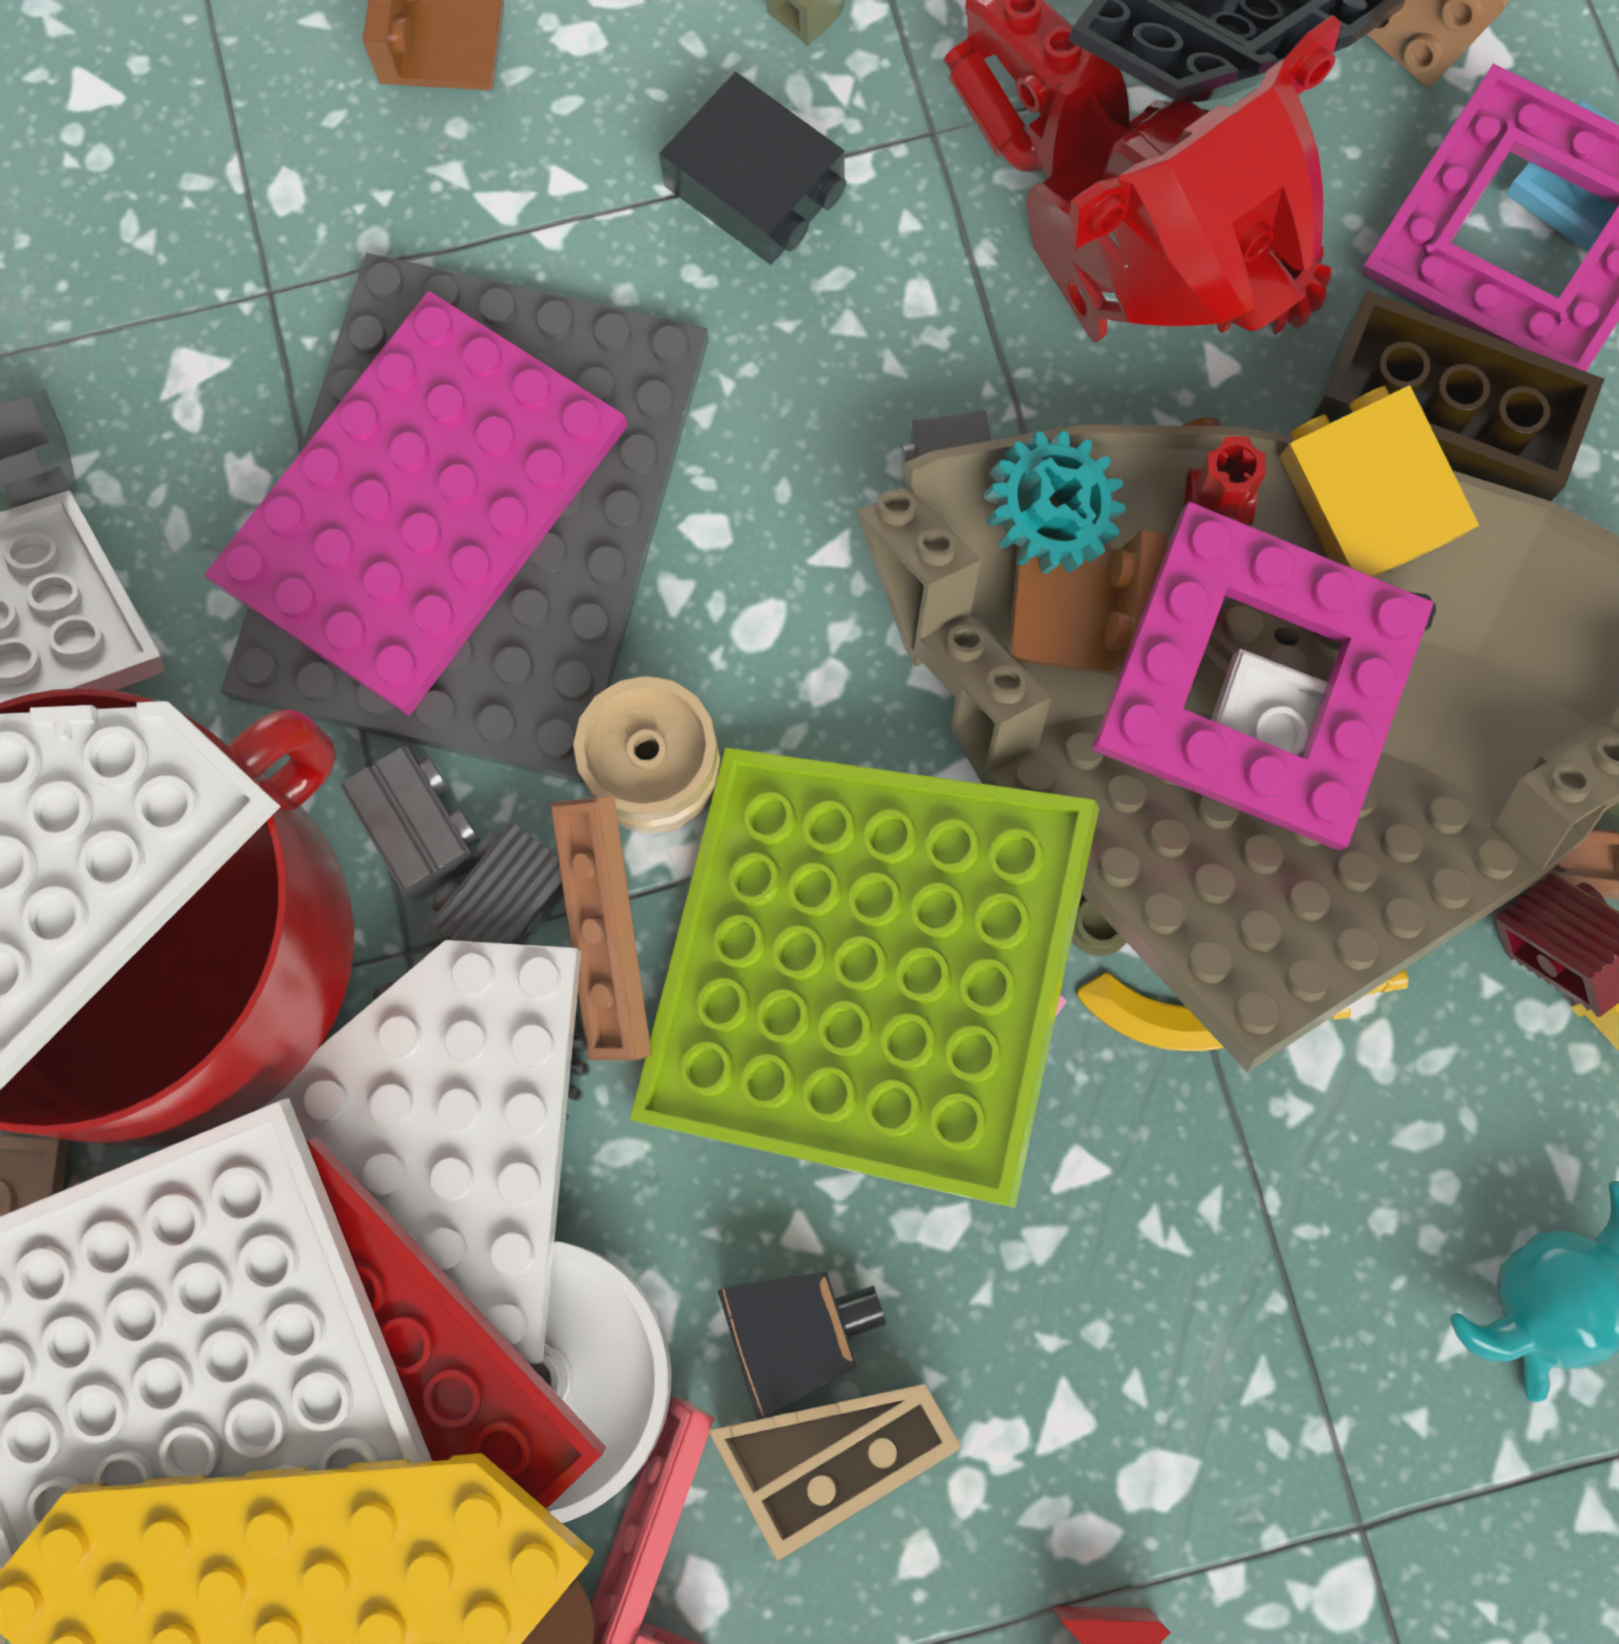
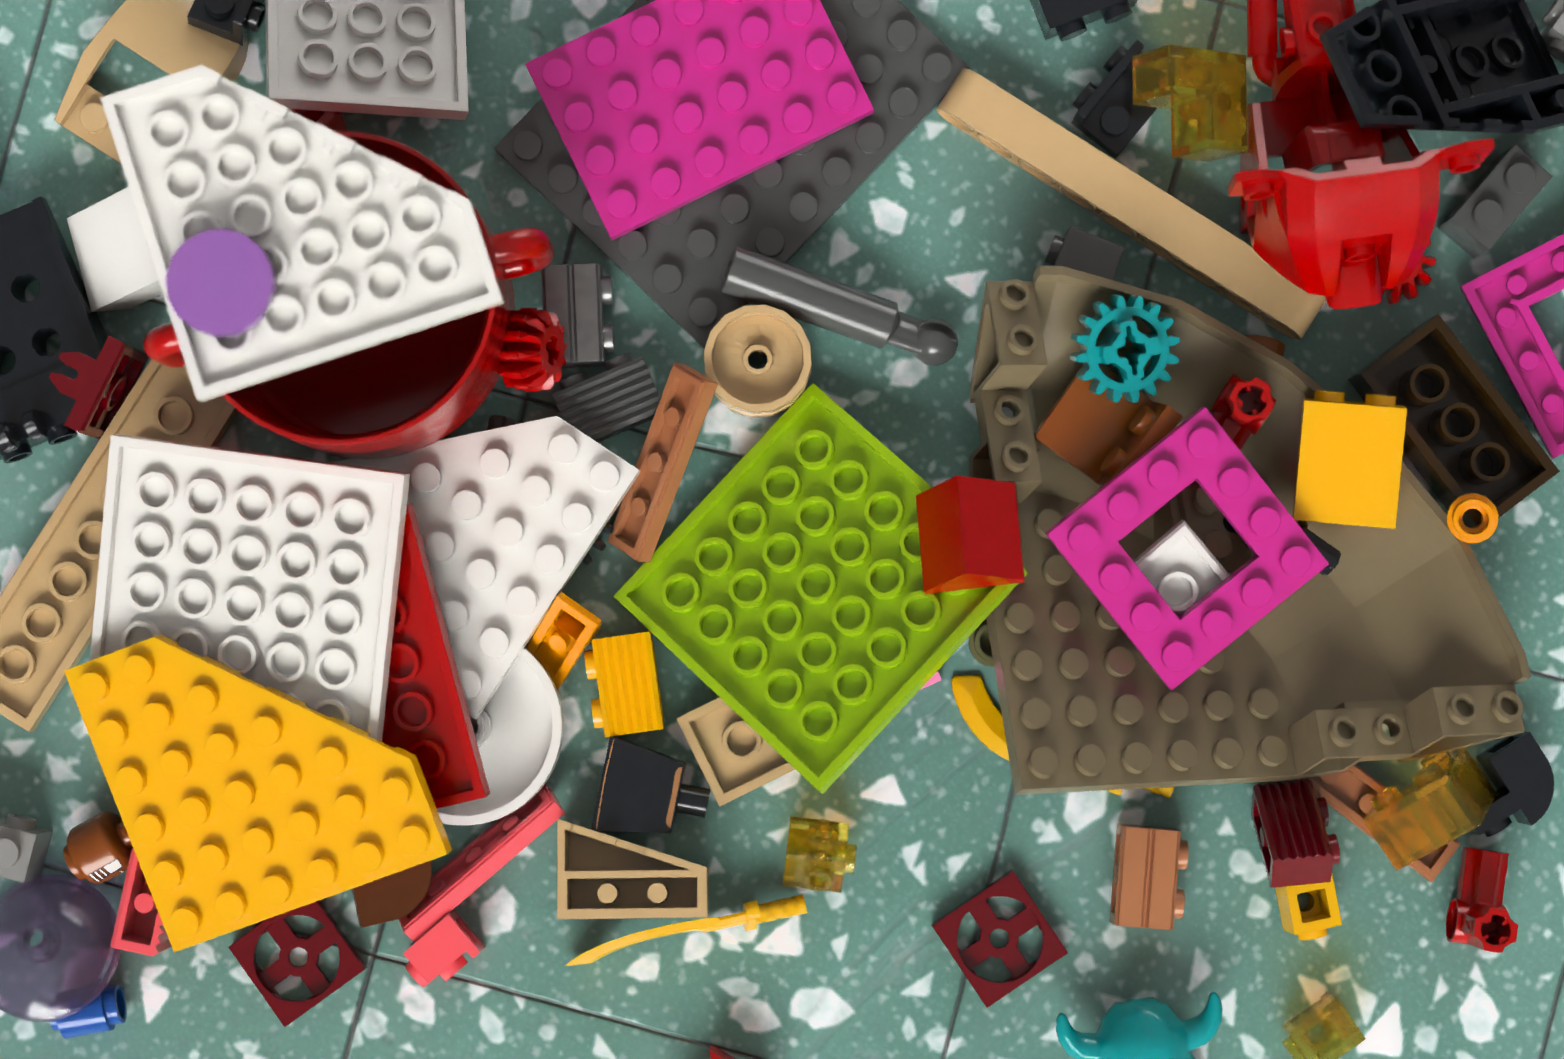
camera: 25 degrees right, 10 degrees up
none -> red gear [497,307,568,392]
none -> light orange slope [526,592,602,690]
none -> yellow sword [565,894,807,966]
none -> yellow brick [584,631,665,737]
none -> tan plate [676,697,795,807]
none -> dark grey piece [720,246,958,366]
none -> clear yellow brick [782,816,857,893]
none -> red slope [916,475,1025,594]
none -> dark red piece [931,870,1068,1008]
none -> tan beam [936,68,1326,340]
none -> black bracket [1071,39,1179,159]
none -> nougat brick [1109,824,1189,930]
none -> clear yellow brick [1132,44,1248,162]
none -> dark grey brick [1437,144,1553,259]
none -> light orange plate [1447,493,1498,543]

